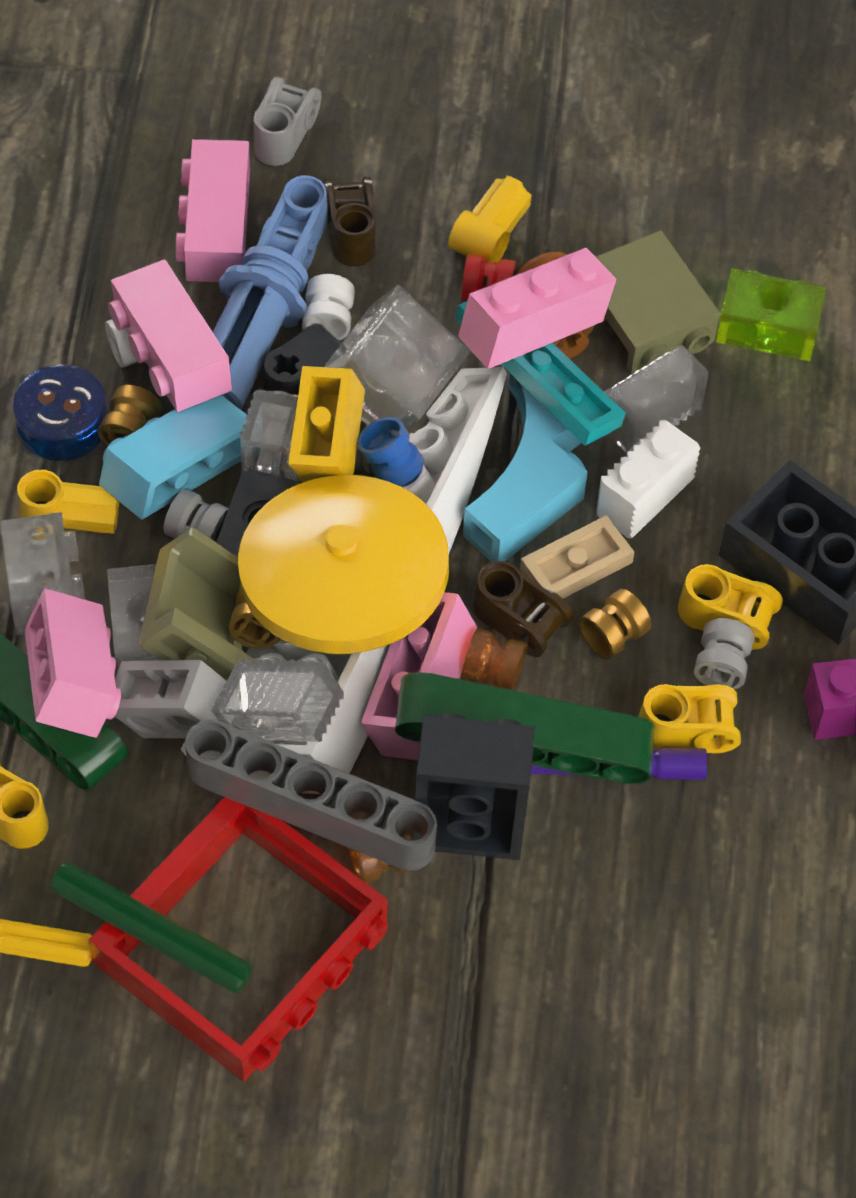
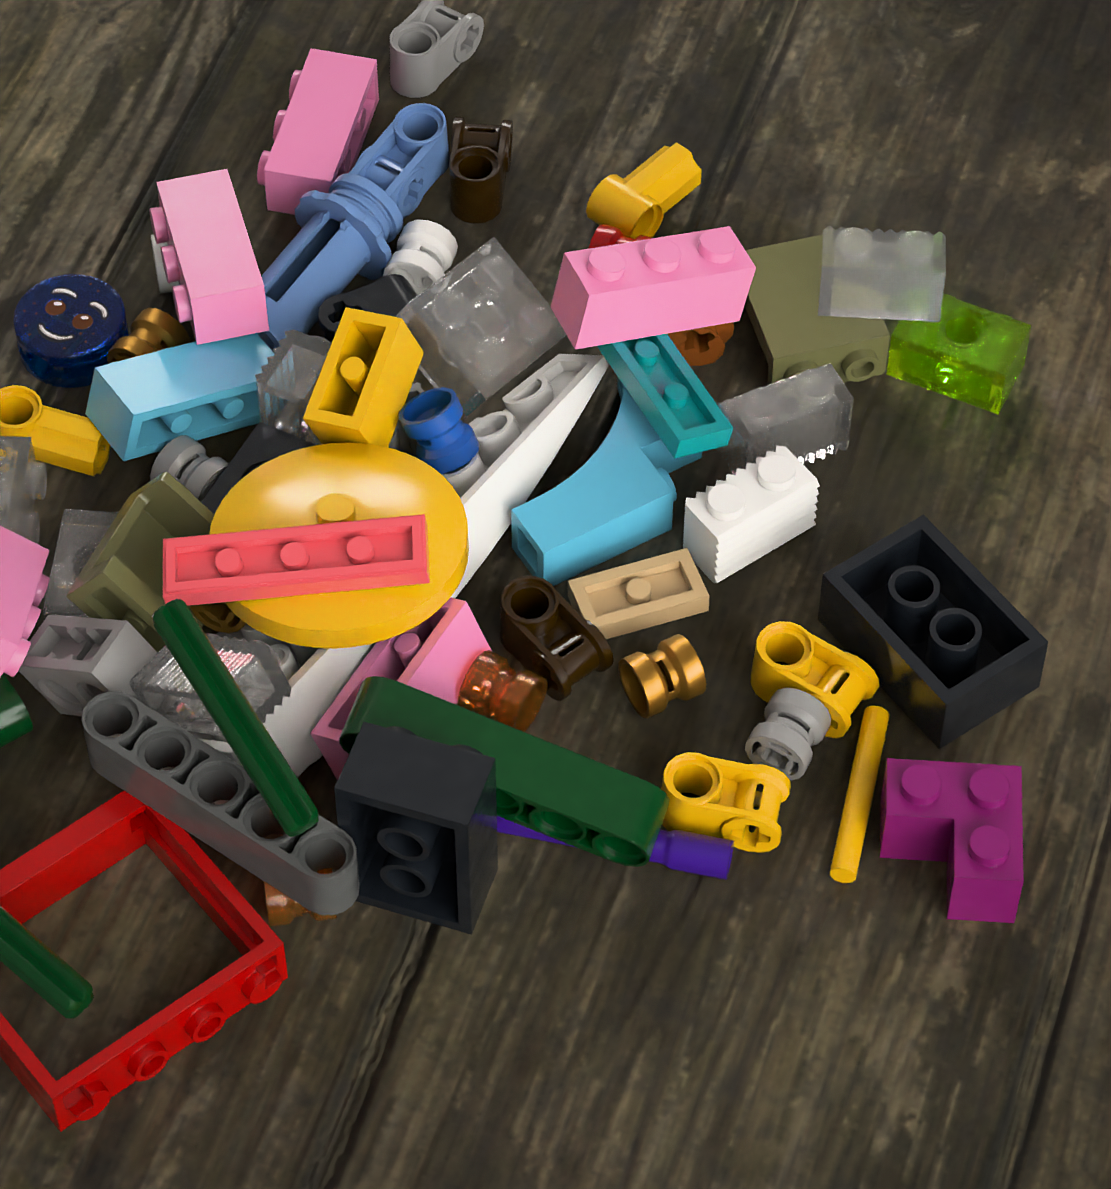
camera: 15 degrees right, 5 degrees down
none -> dark green axle [152,599,319,837]
none -> coral tile [163,514,430,606]
none -> clear brick [818,226,946,322]
none -> yellow bar [830,706,890,883]

